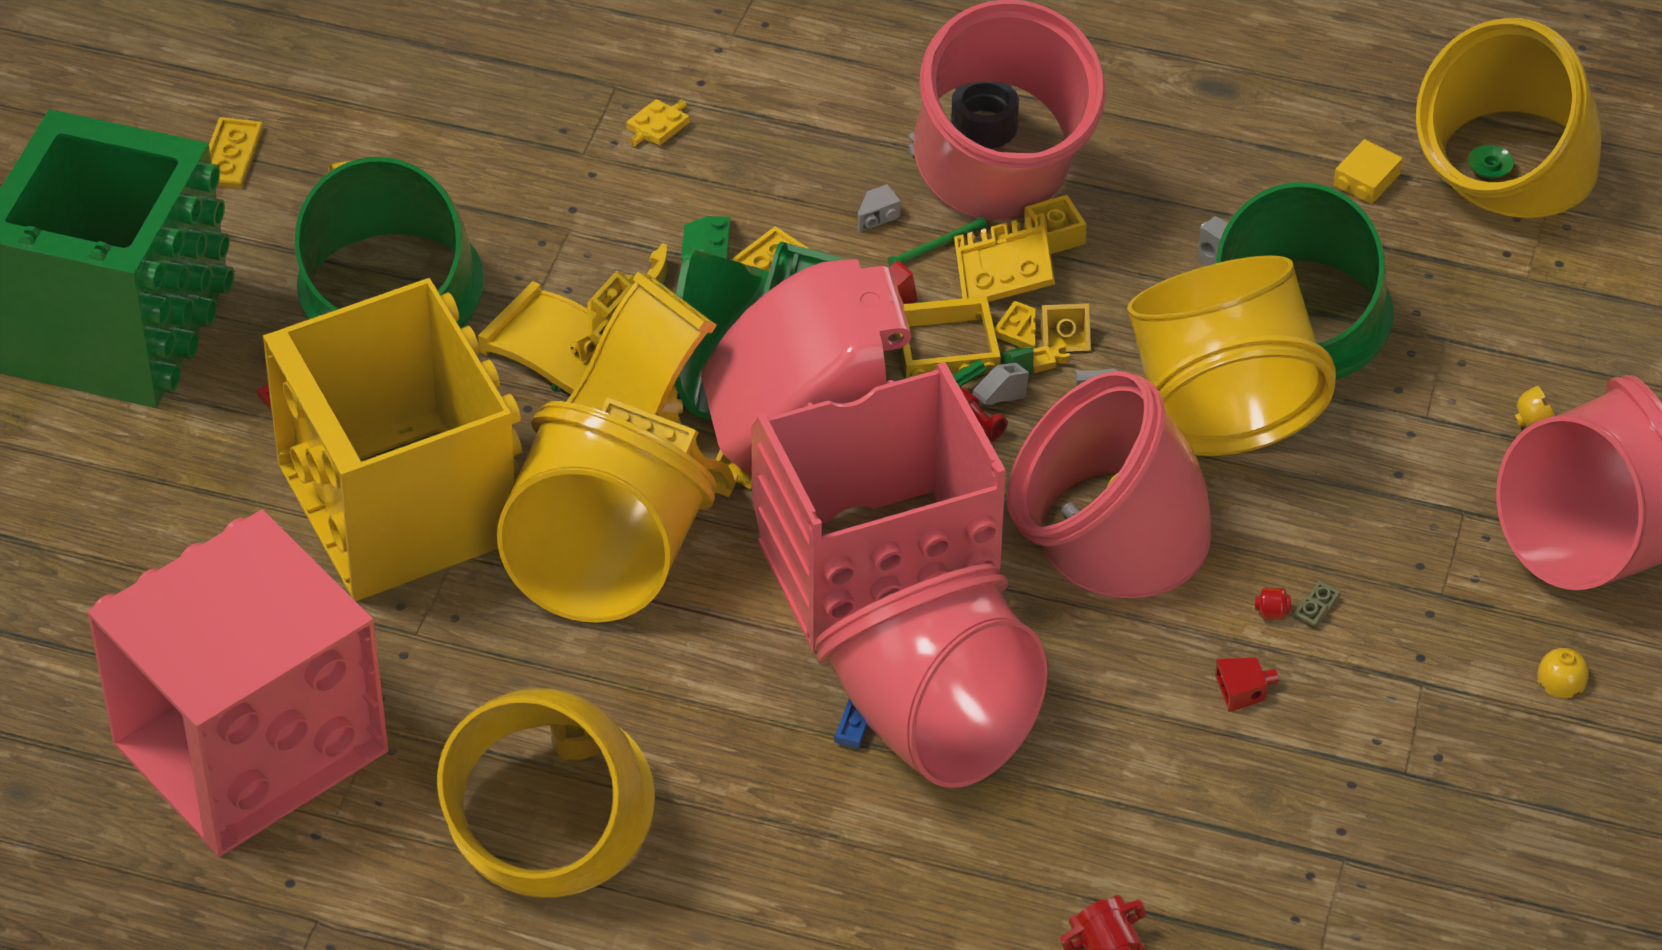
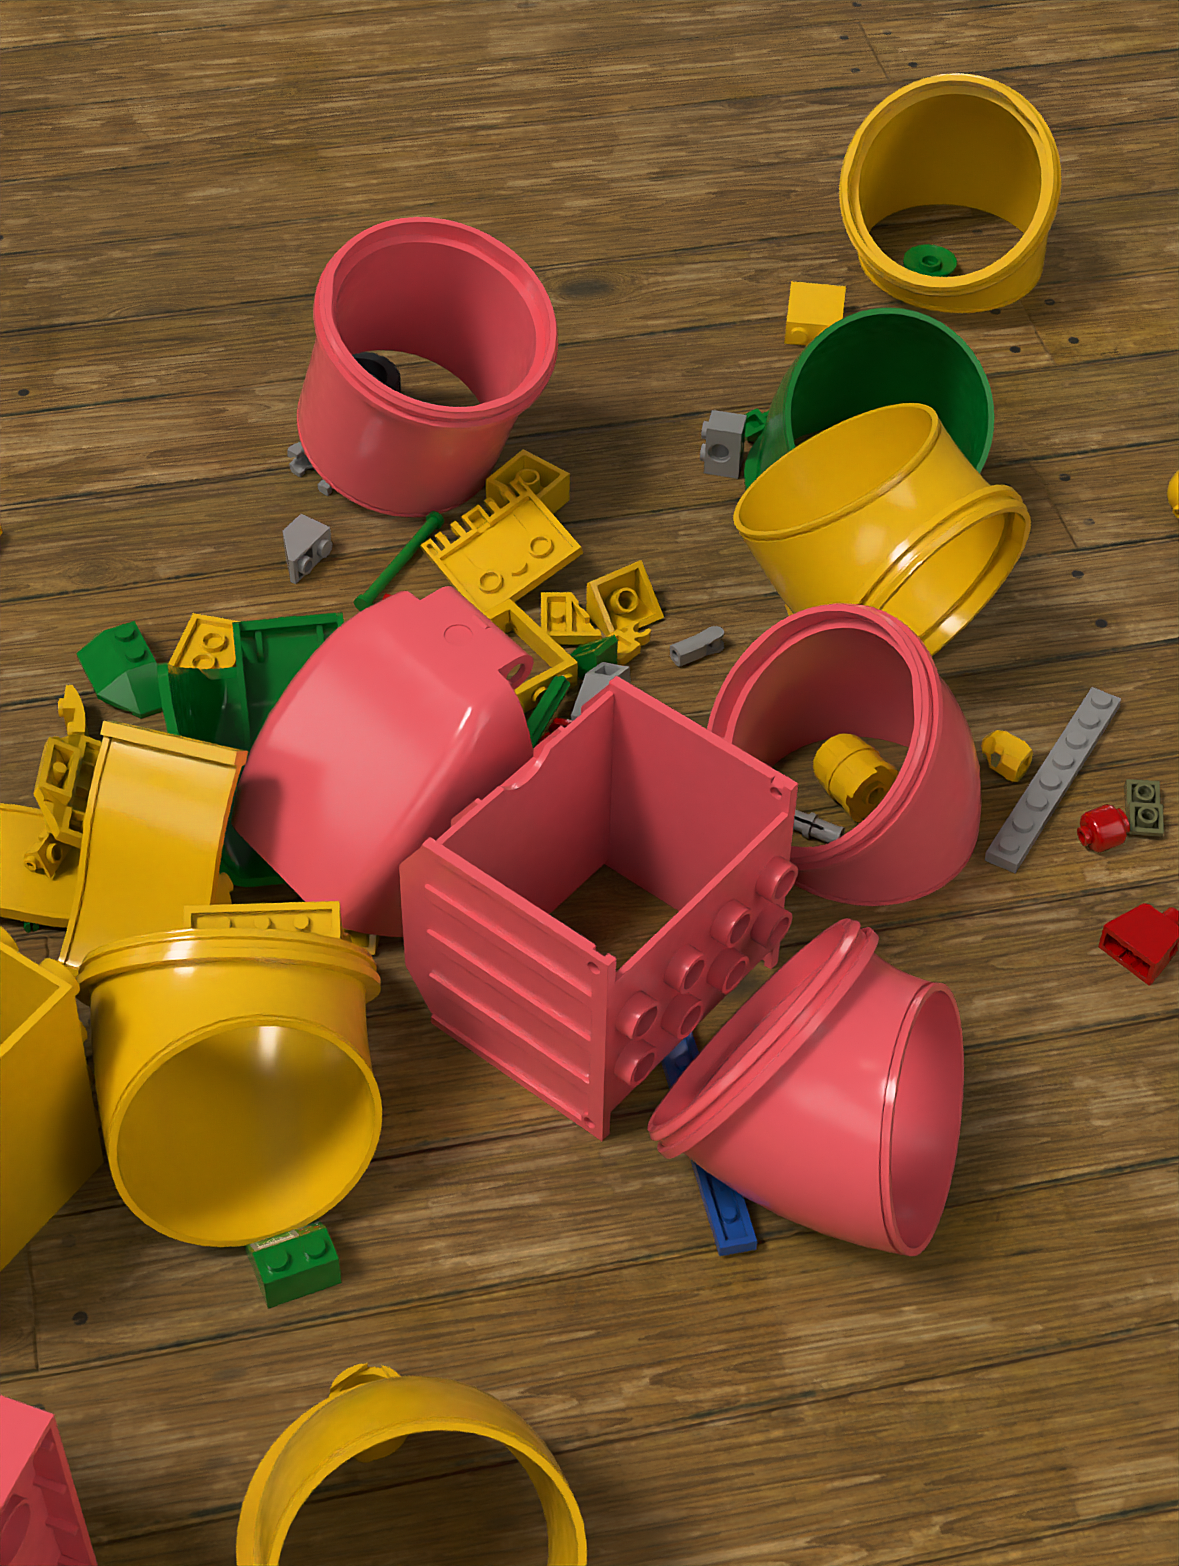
camera: 30 degrees left, 0 degrees up
none -> green slope [244,1219,342,1309]
none -> yellow rock [981,730,1033,782]
none -> light grey plate [985,687,1121,873]

